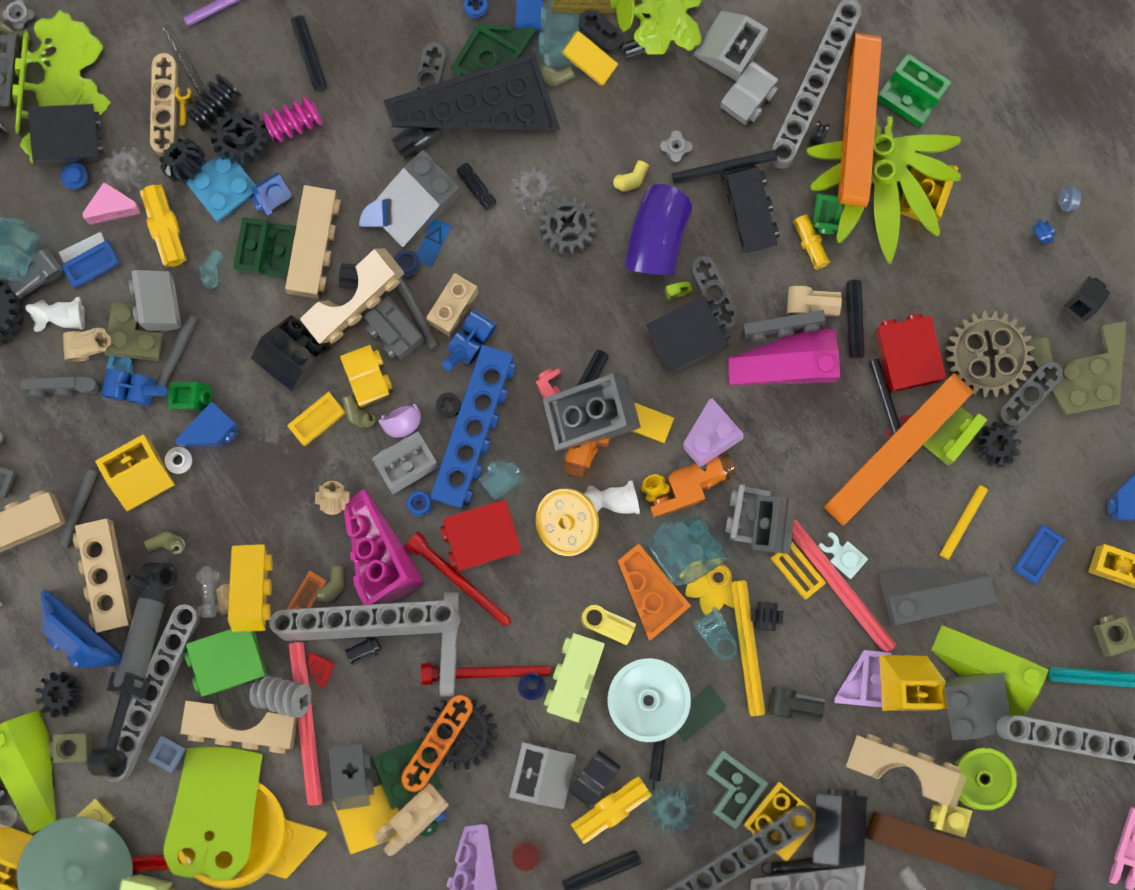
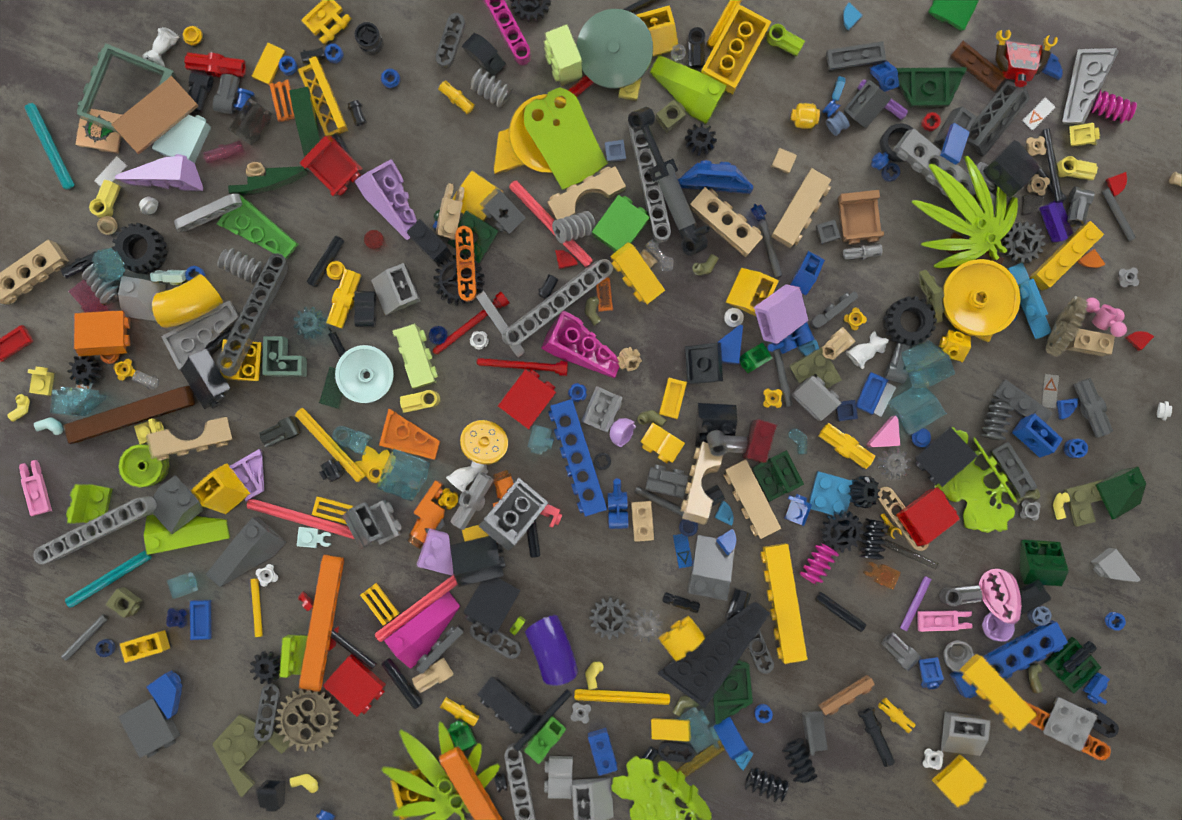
camera: 140 degrees right, 5 degrees up
none -> lime bracket [66,484,113,524]
none -> clear blue plate [166,608,187,628]
none -> clear light blue brick [167,572,198,599]
none -> white plate [256,564,278,587]
none -> light yellow arm [290,774,319,793]
none -> red tile [298,591,314,611]
none -> yellow plate [326,261,346,280]
none -> yellow tile [360,583,399,626]
none -> coral axle [375,575,458,642]
none -> black brick [406,219,452,267]
none -> light grey piece [450,472,494,530]
none -> black brick [450,536,506,587]
none -> white plate [470,331,489,350]
none -> bright green brick [524,716,566,764]
none -> yellow axle [574,689,670,705]
none -> blue brick [588,728,618,776]
none -> yellow brick [658,615,705,661]
none -> black tile [685,343,723,385]
none -> flat silver piece [707,430,748,456]
none -> dark azure tile [714,501,734,526]
none -> dark red brick [742,419,777,463]
none -> clear blue plate [750,203,767,221]
none -> lavender brick [754,284,808,344]
none -> yellow brick [761,543,807,664]
none -> yellow plate [763,389,782,408]
none -> blue slope [790,251,825,295]
none -> dark blue plate [836,400,858,421]
none -> yellow plate [844,308,867,330]
none -> clear orange plate [863,561,901,590]
none -> clear light blue slope [888,382,946,434]
none -> red brick [896,487,960,547]

